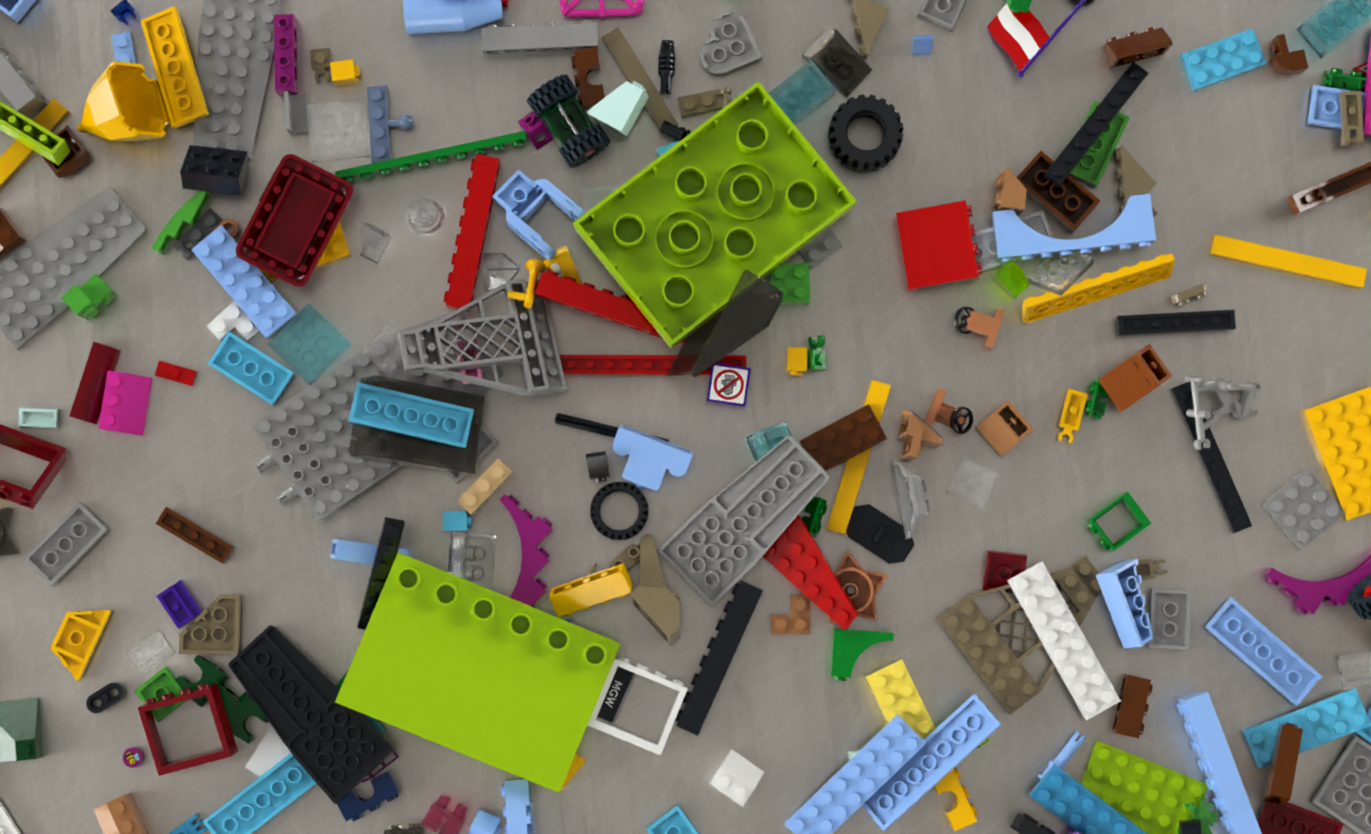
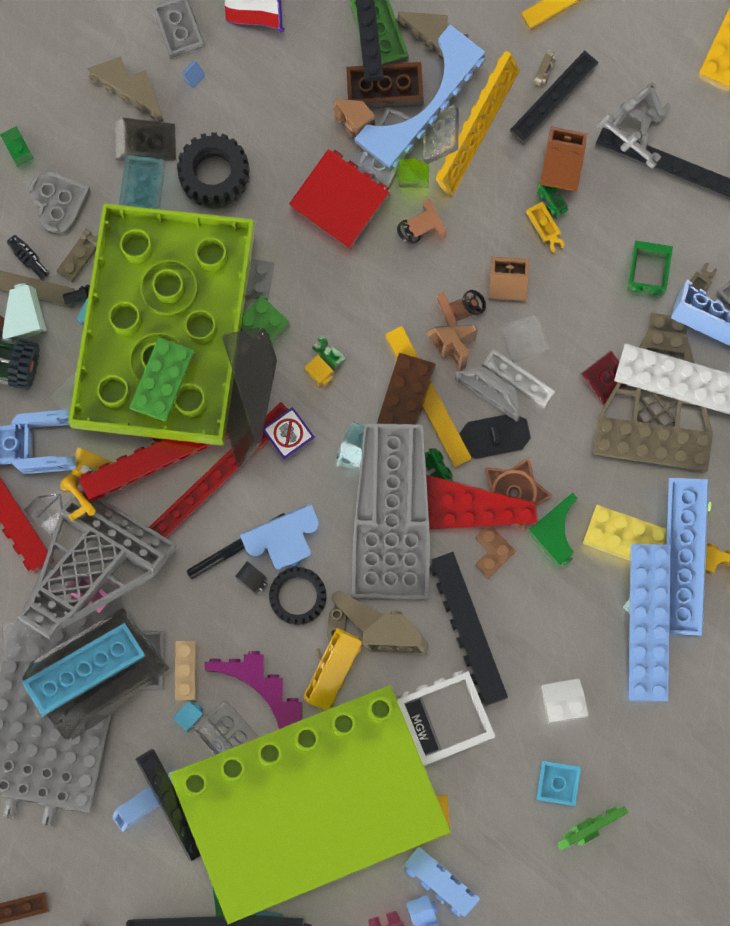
camera: 40 degrees left, 5 degrees down
none -> bright green plate [129,337,195,422]
none -> white tile [482,349,556,408]

